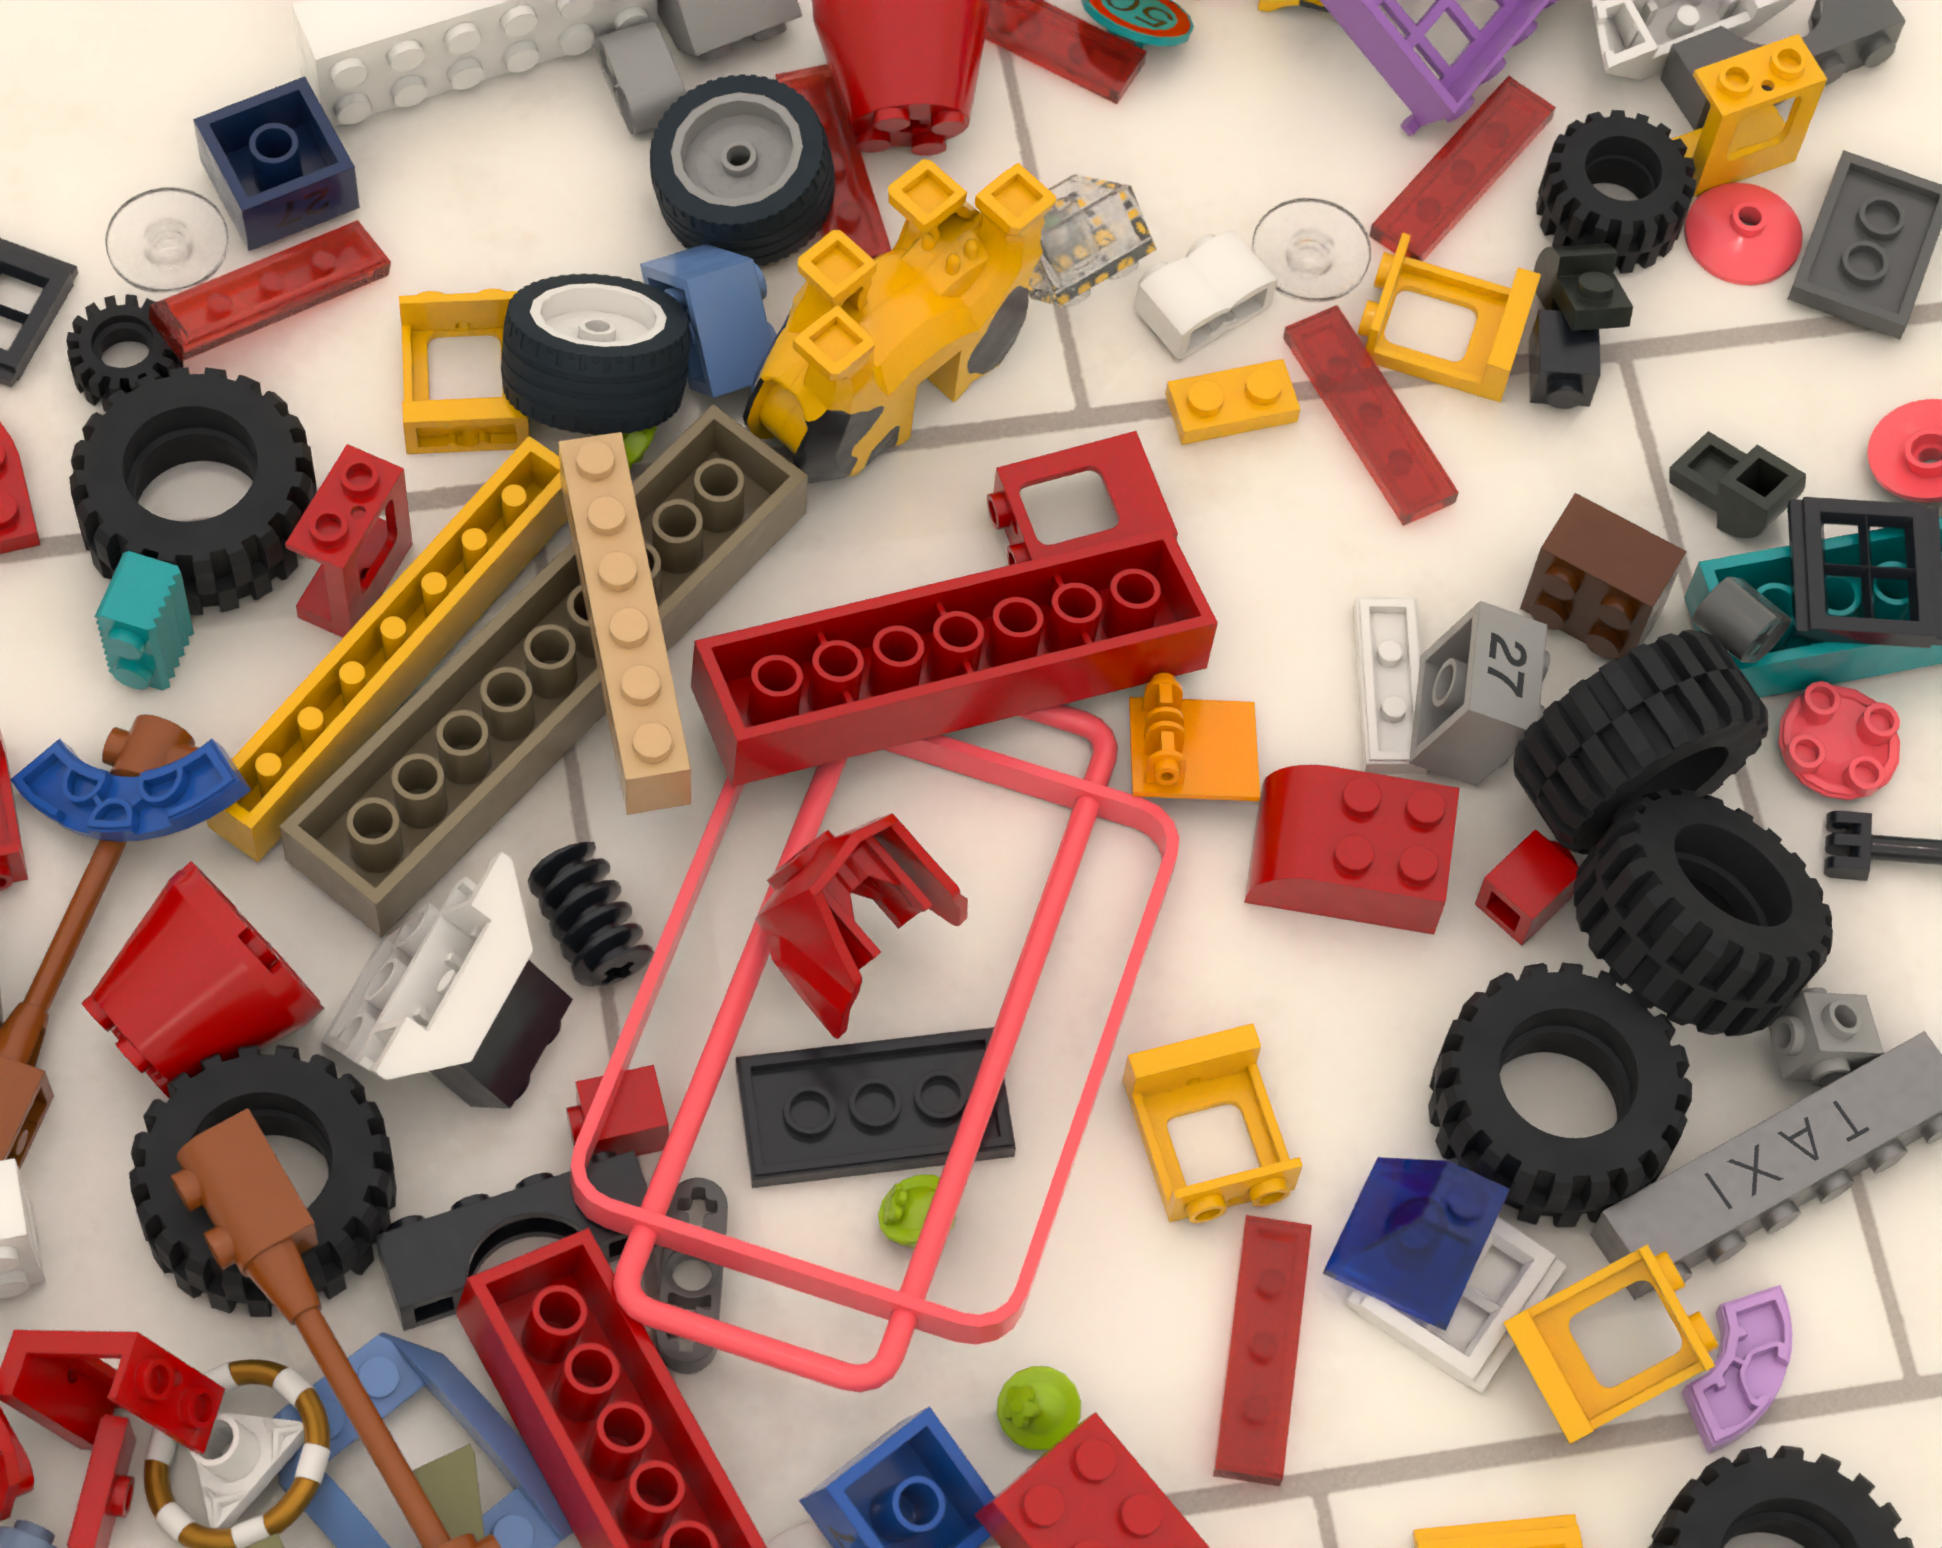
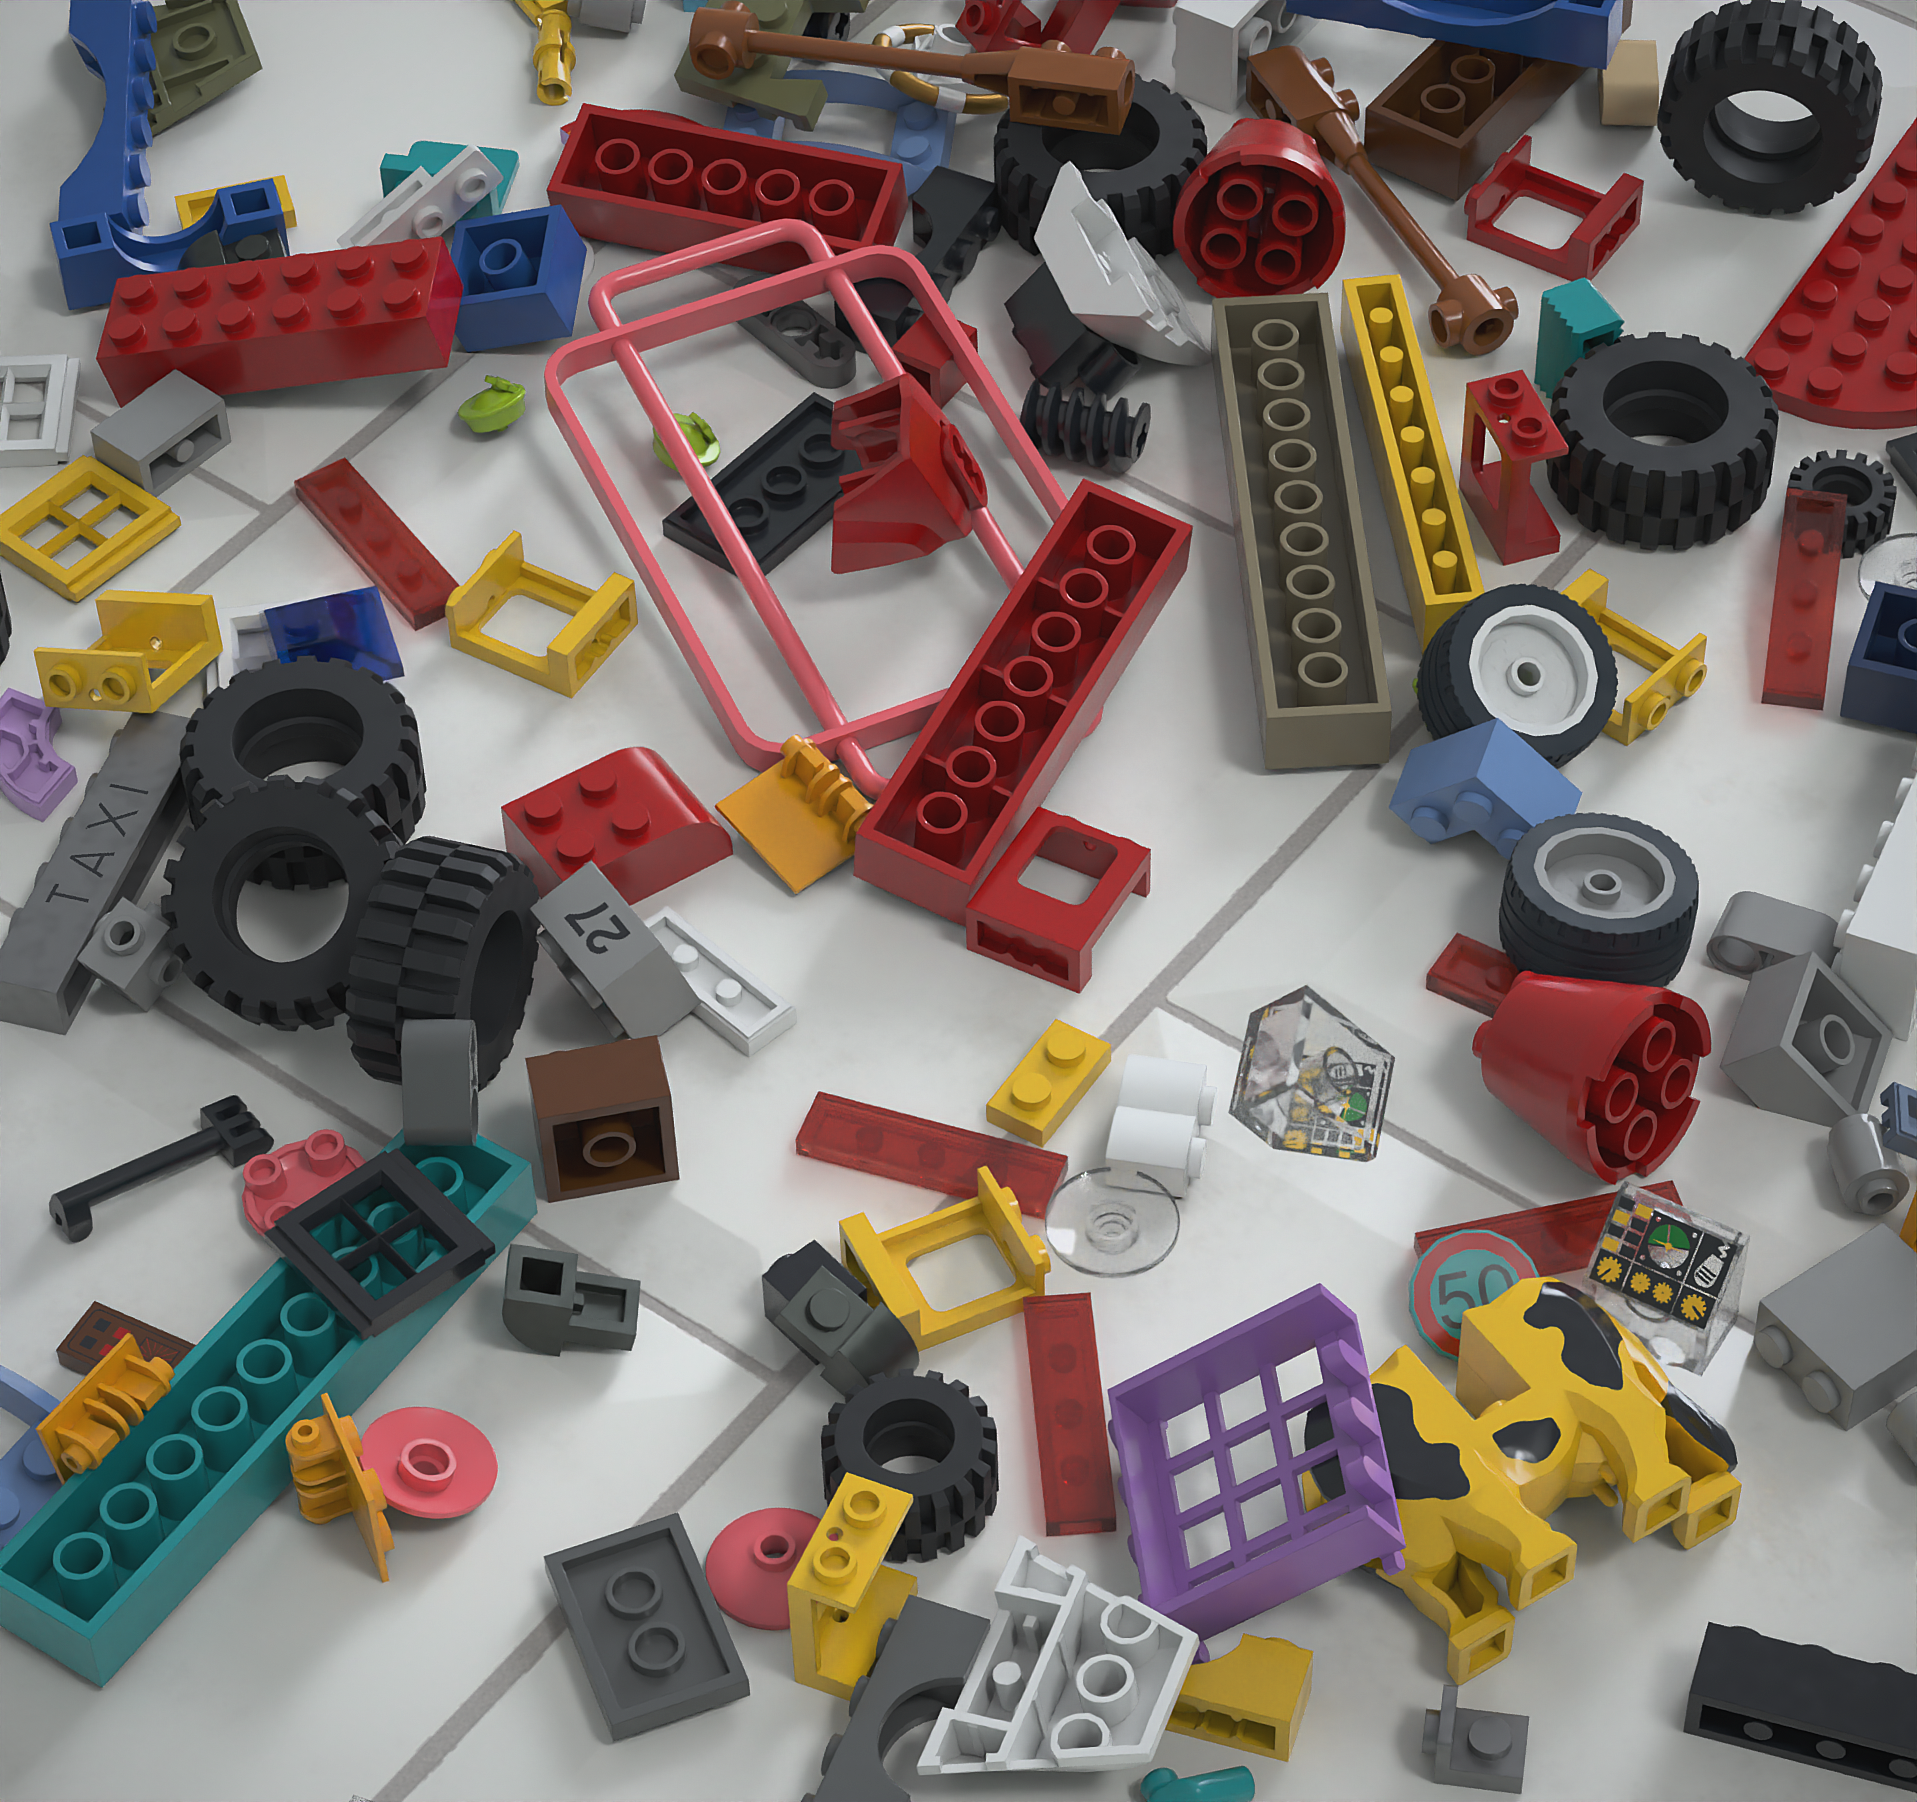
camera: 145 degrees right, 15 degrees down
blue tile [10,739,251,842] -> none
tan brick [558,432,691,815] -> none
yellow animal [743,159,1056,483] -> none

